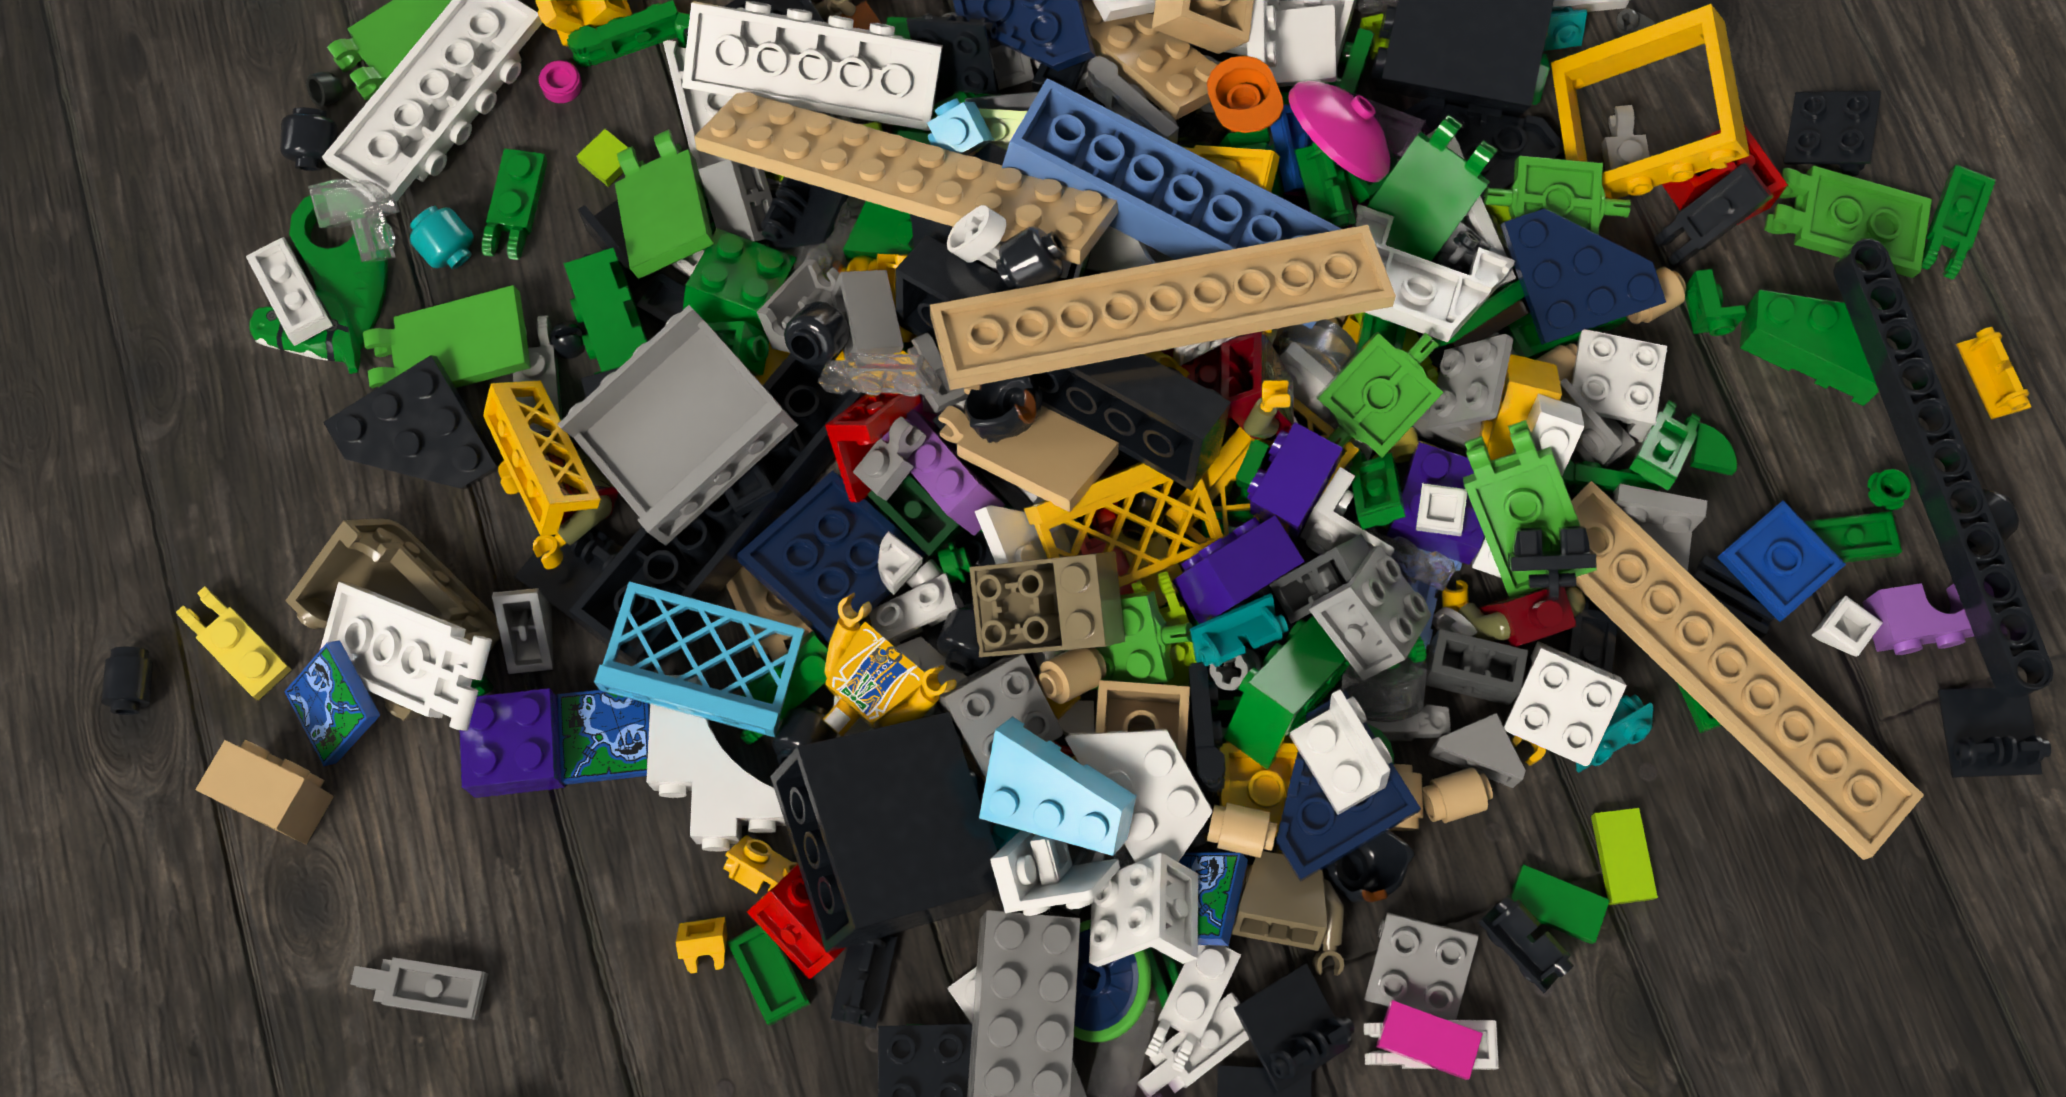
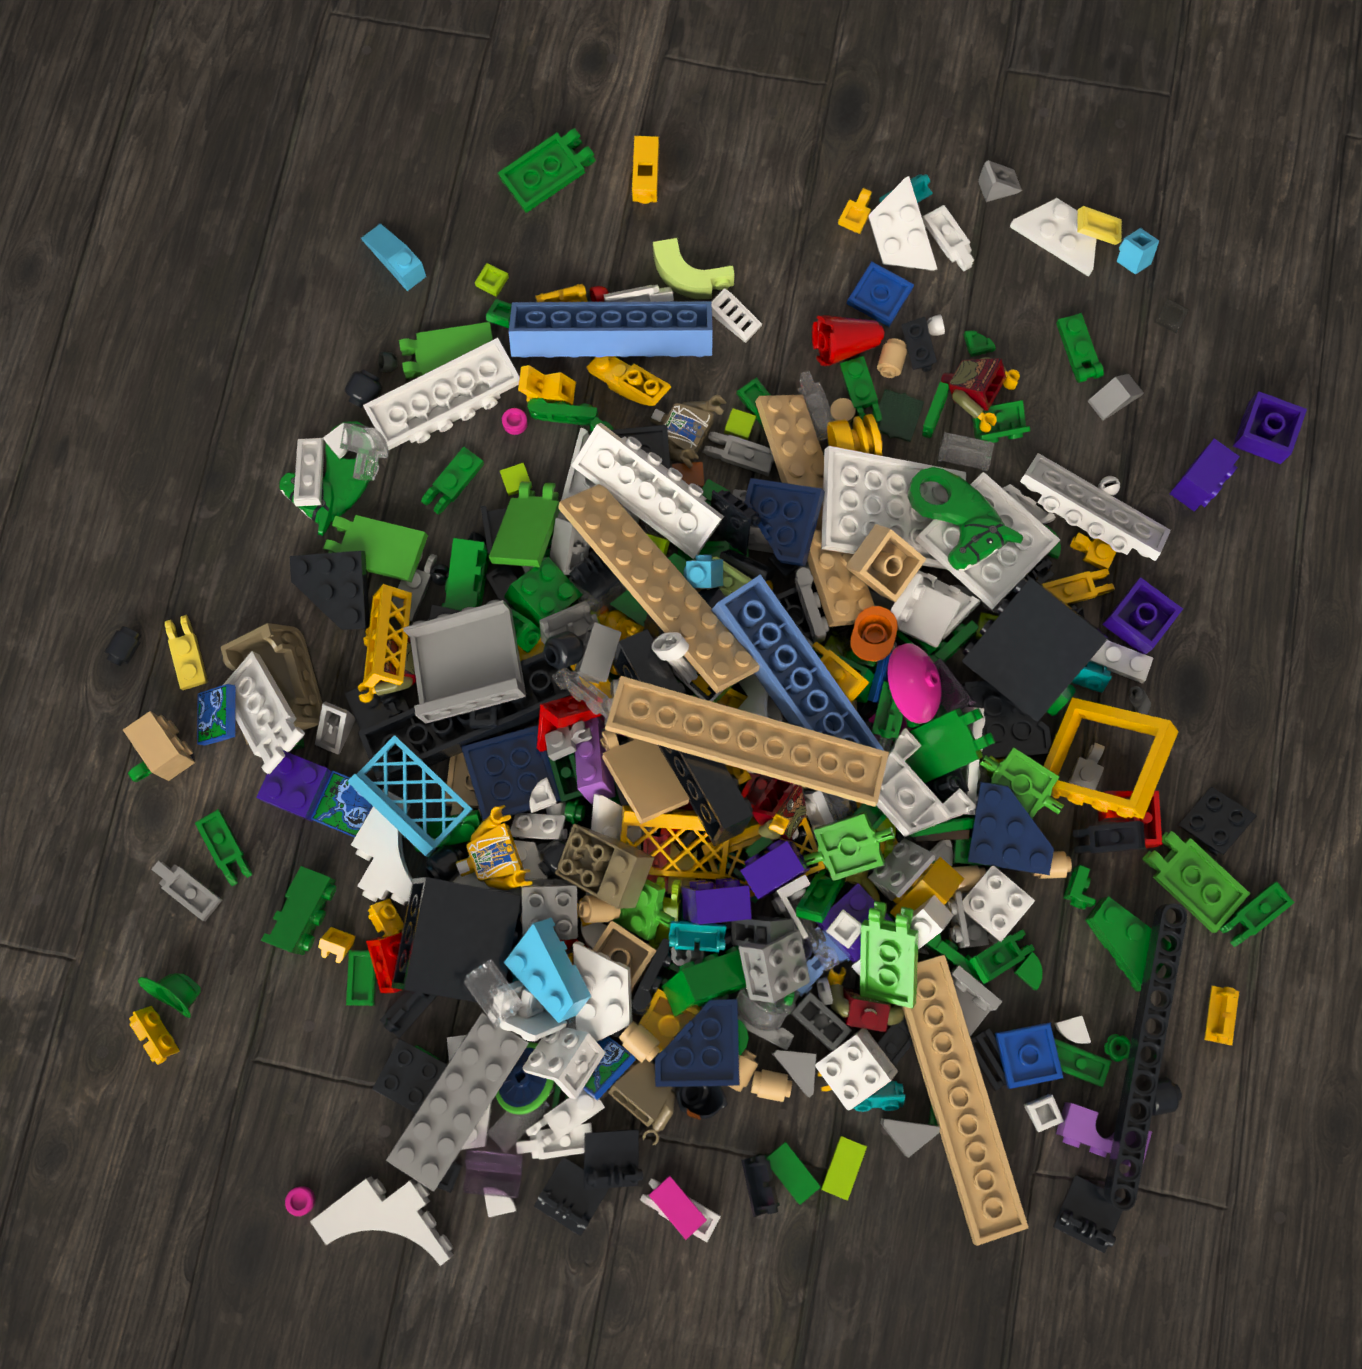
camera: 30 degrees right, 5 degrees up
teal head [410,206,474,270] -> none
black hair [965,375,1043,443] -> none
black head [996,226,1066,290] -> none
white bracket [1290,689,1393,815] -> none
light grey hinge [1364,913,1479,1020] -> none
black hips [1508,526,1597,600] -> none
none -> green tile [128,761,152,782]
none -> green hinge [195,809,253,886]
none -> green wedge [261,866,337,955]
none -> white tile [323,423,349,459]
none -> clear hinge [464,959,524,1028]
none -> light grey slope [880,1118,940,1158]
none -> white tile [1054,1016,1091,1043]

